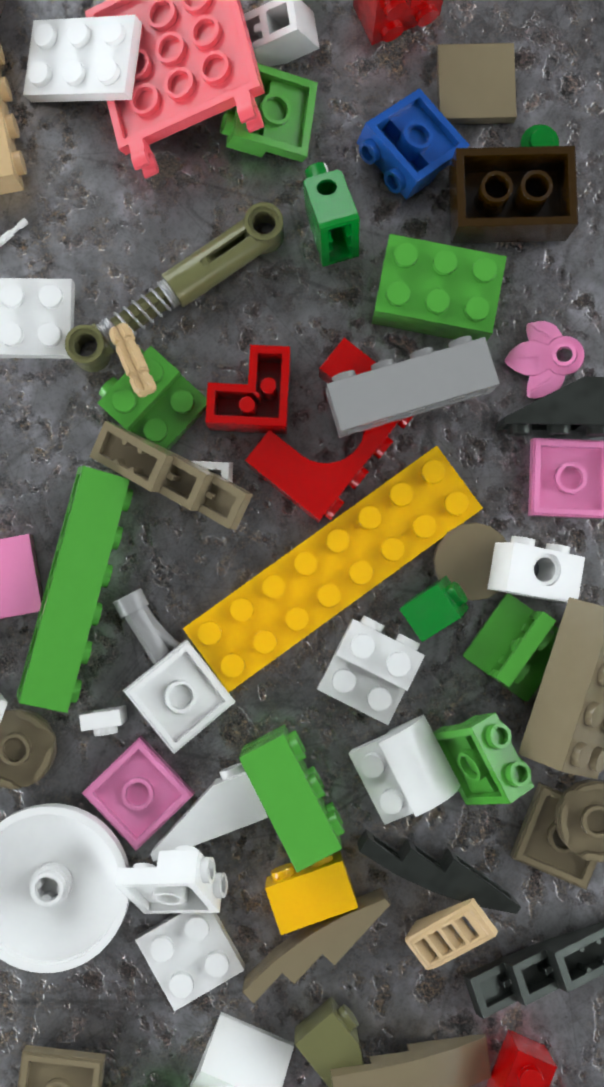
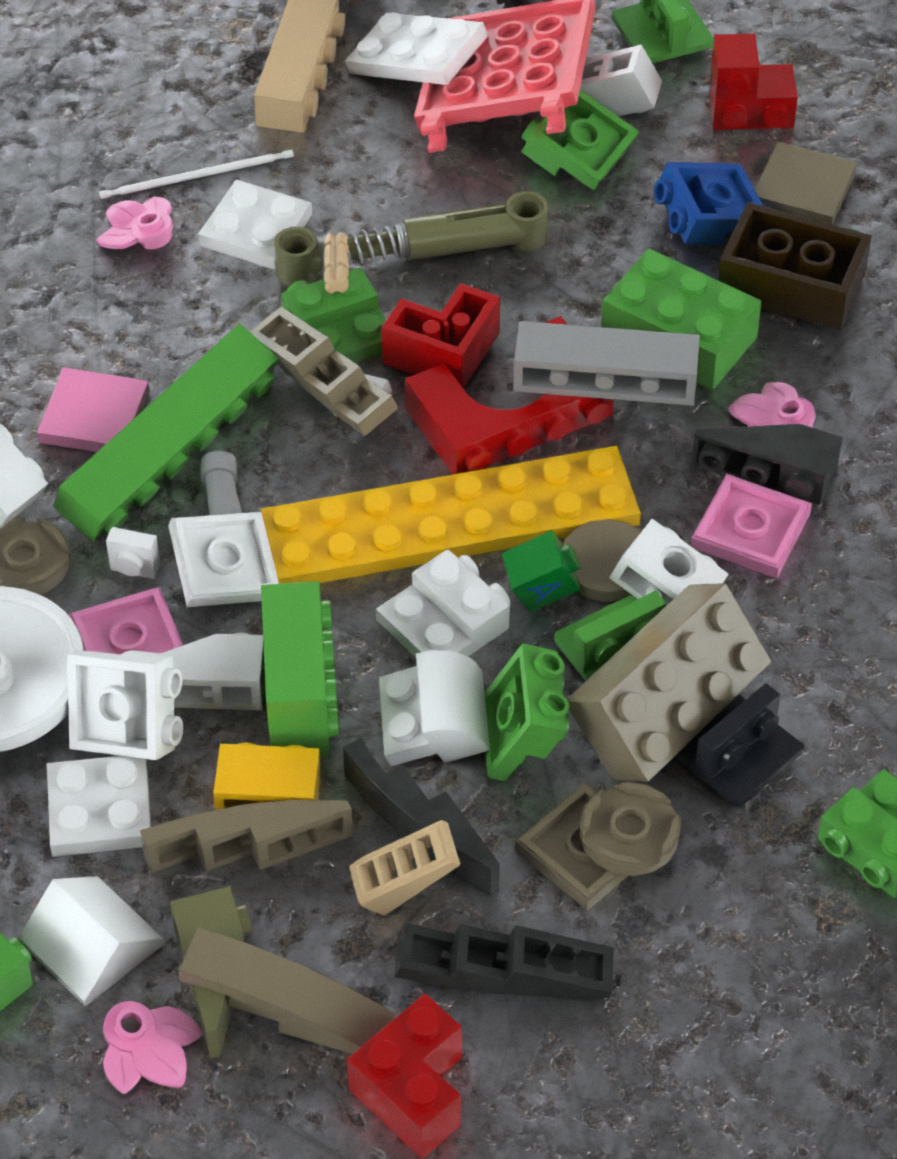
camera: 25 degrees right, 35 degrees down
green torso [303,162,360,267] -> none

